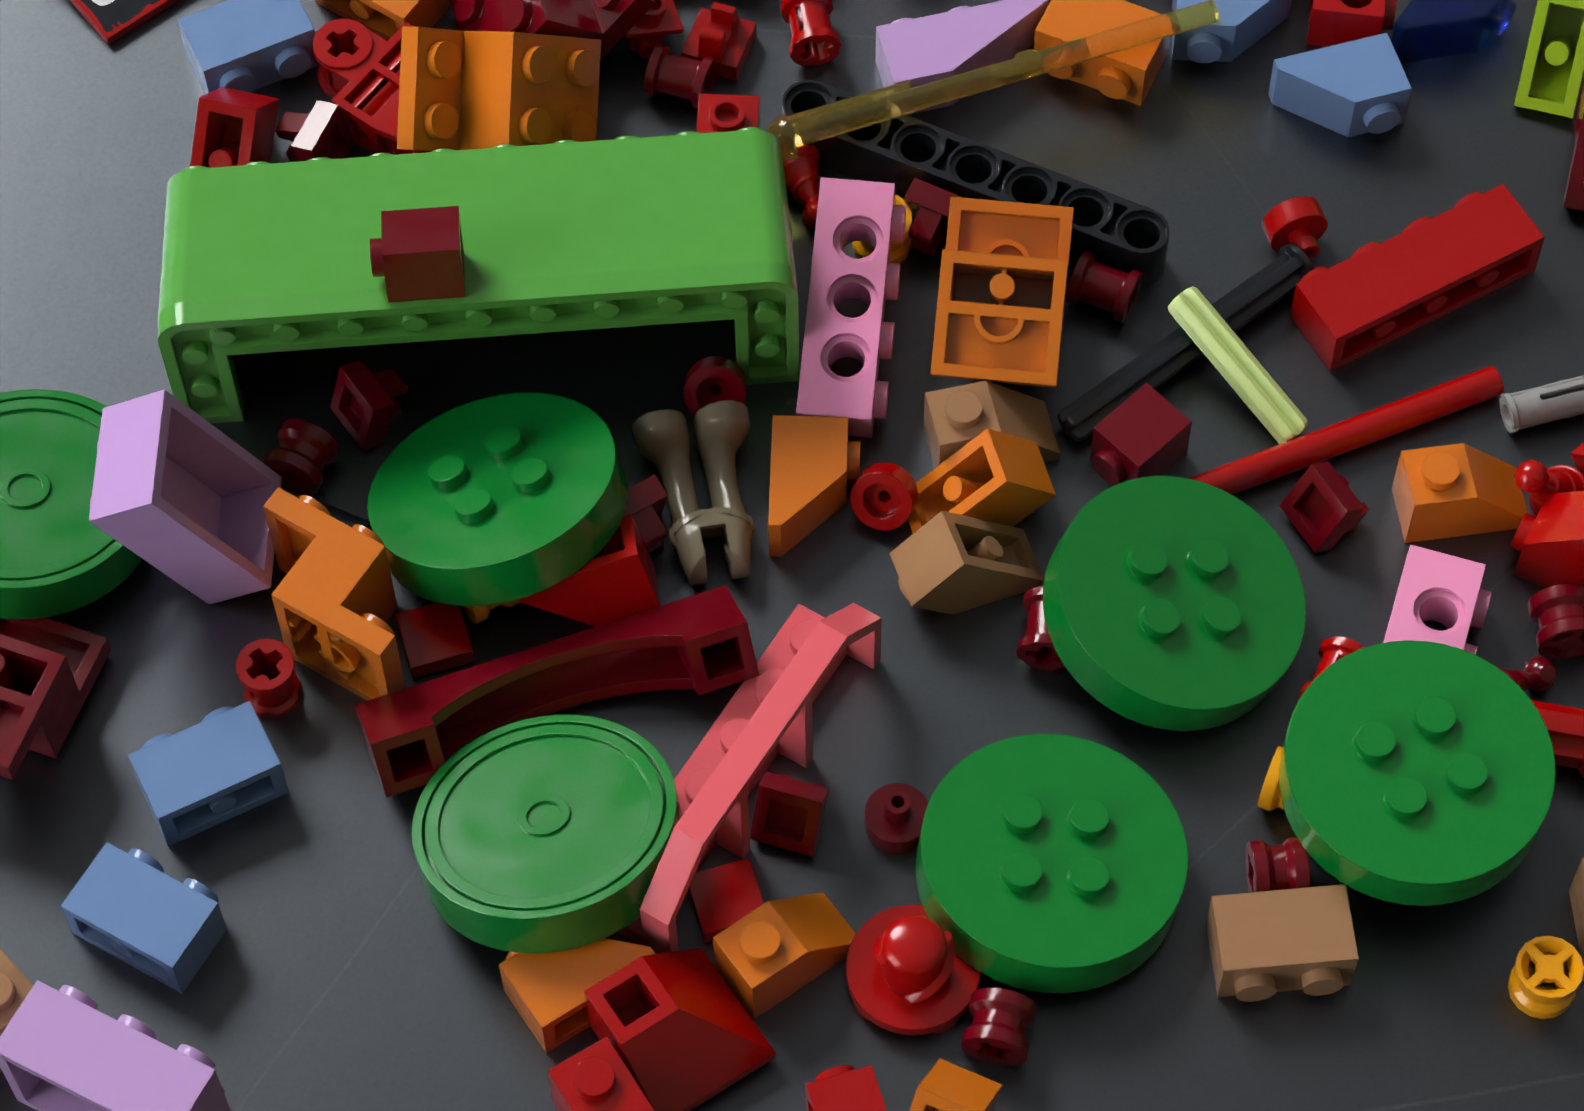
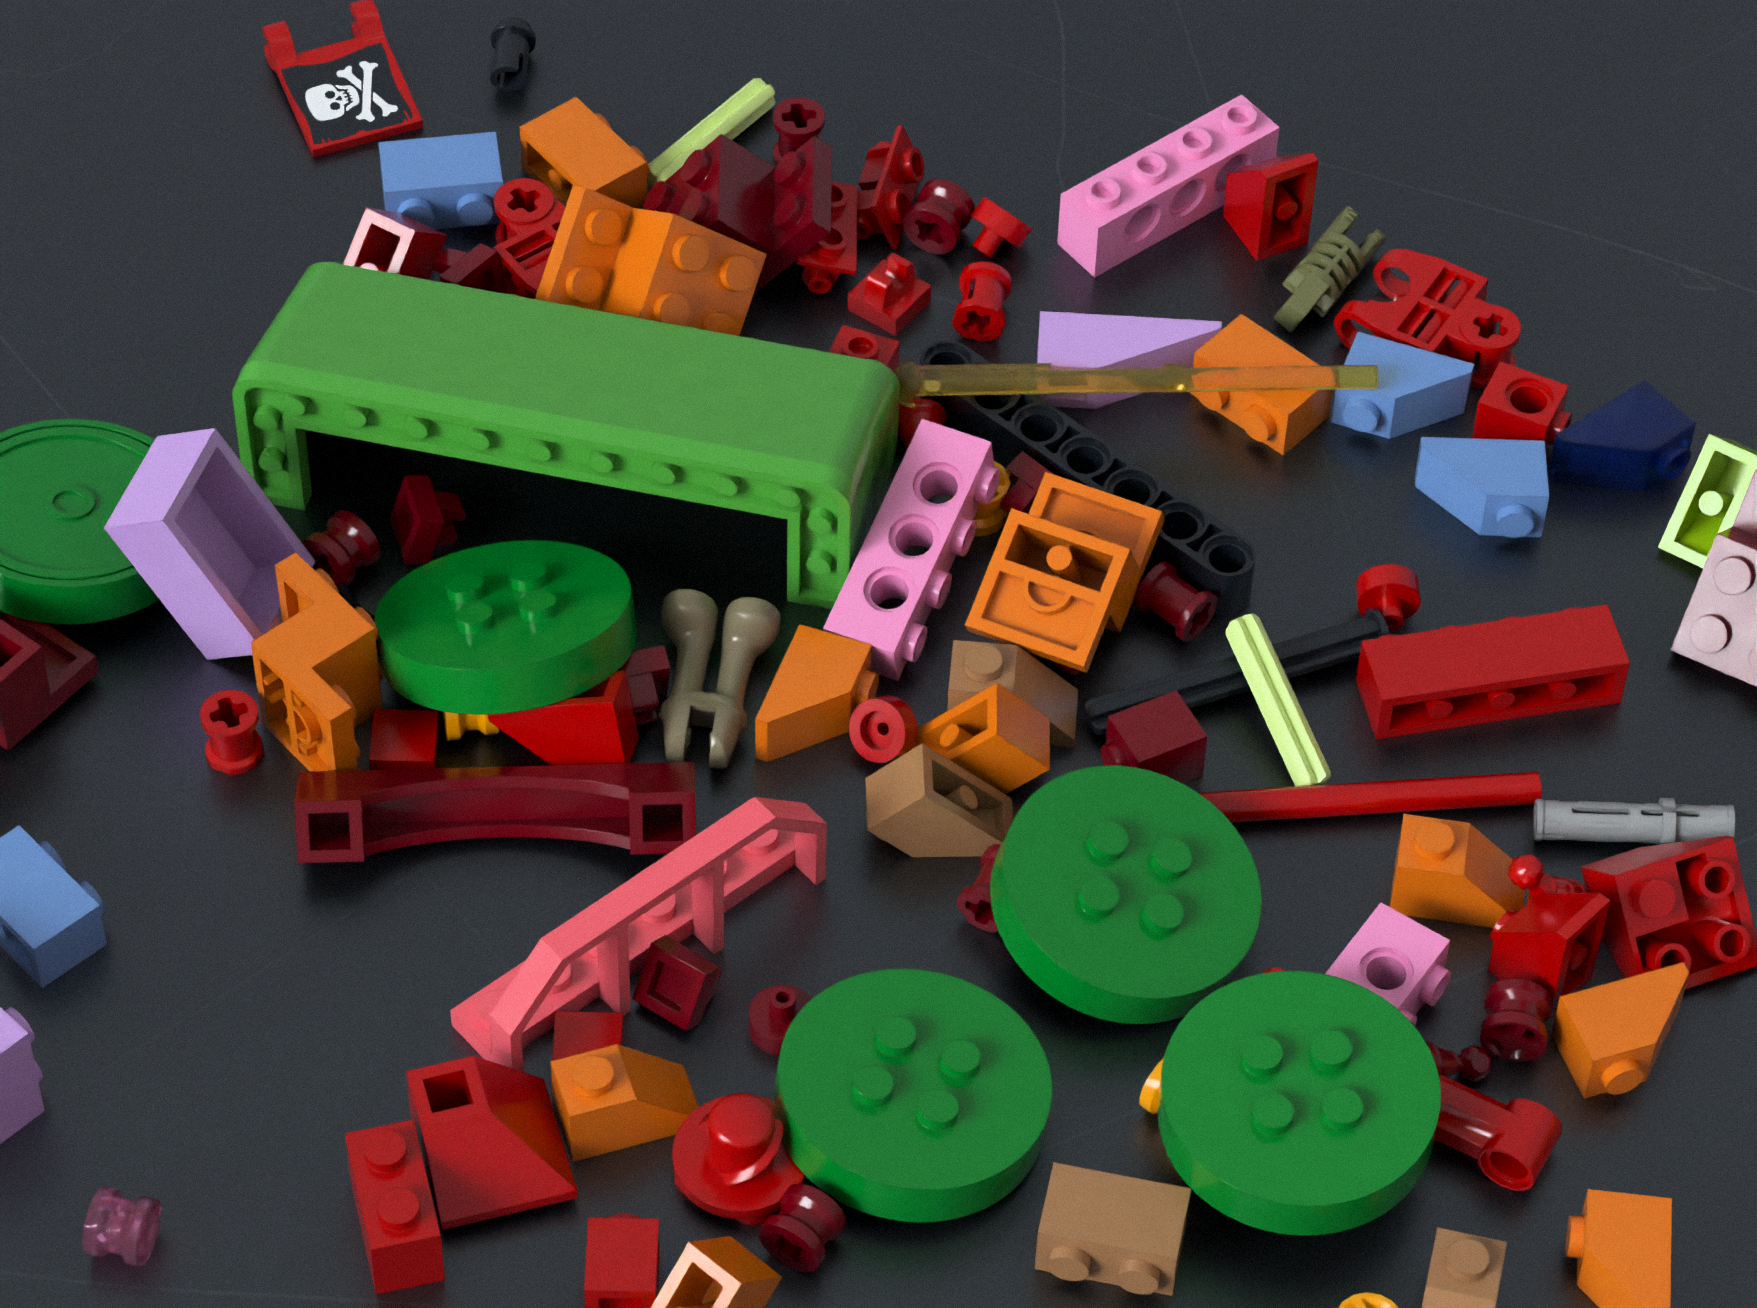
camera: 15 degrees right, 10 degrees down
medium blue brick [128,701,289,847] -> none
dark red brick [370,206,466,303] -> none
green brick [412,715,683,953] -> none
orange slope [499,938,655,1053] -> none
dark red bush [644,43,717,109] -> none
dark red tile [683,356,747,416] -> none
dark red wheel [1245,837,1310,893] -> none
dark red tile [1279,461,1369,553] -> none

